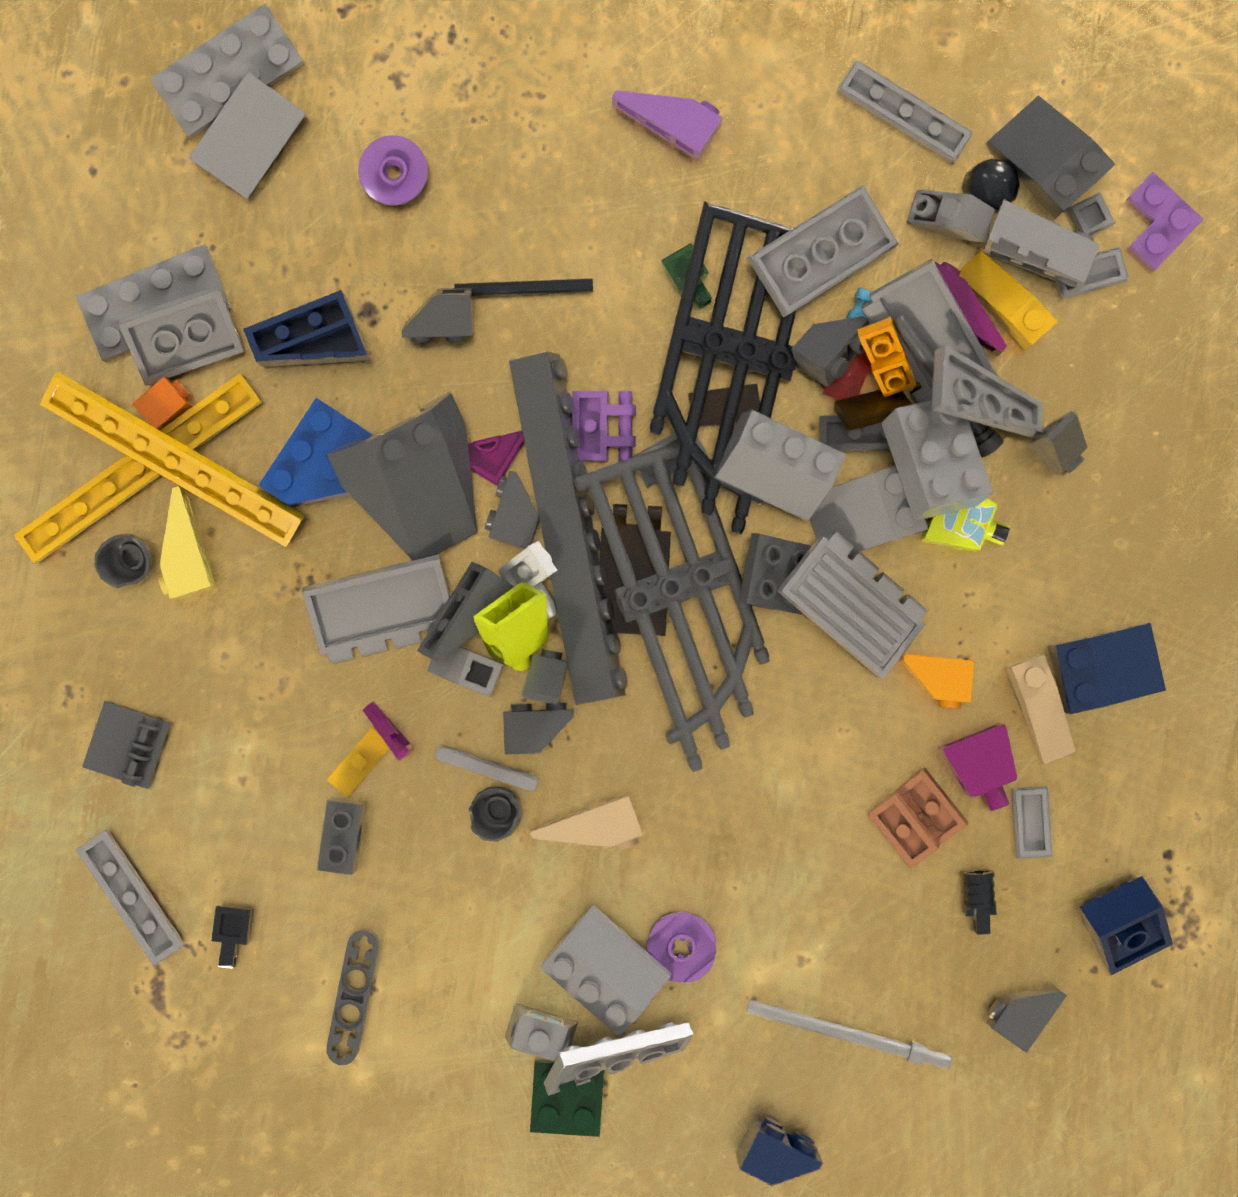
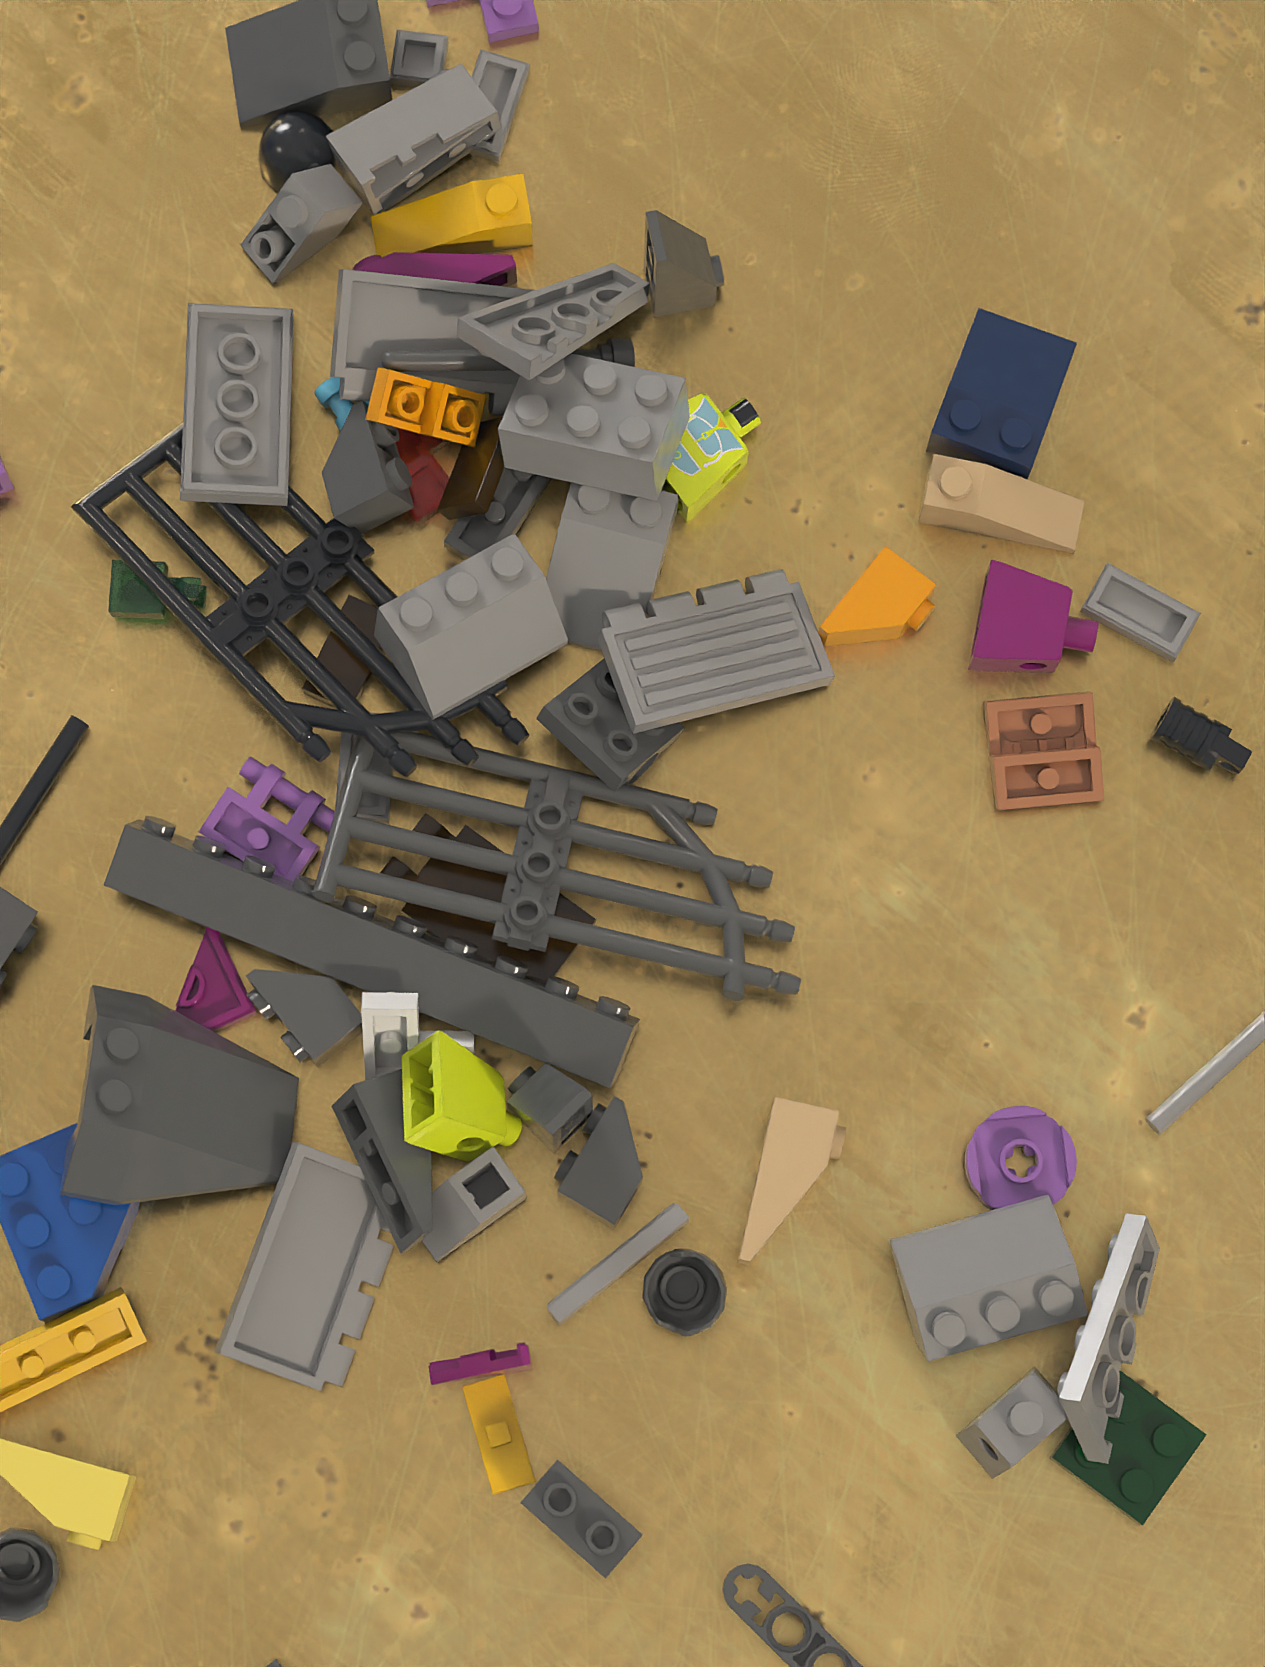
camera: 60 degrees left, 10 degrees down
light grey tile [837,59,974,164] -> none

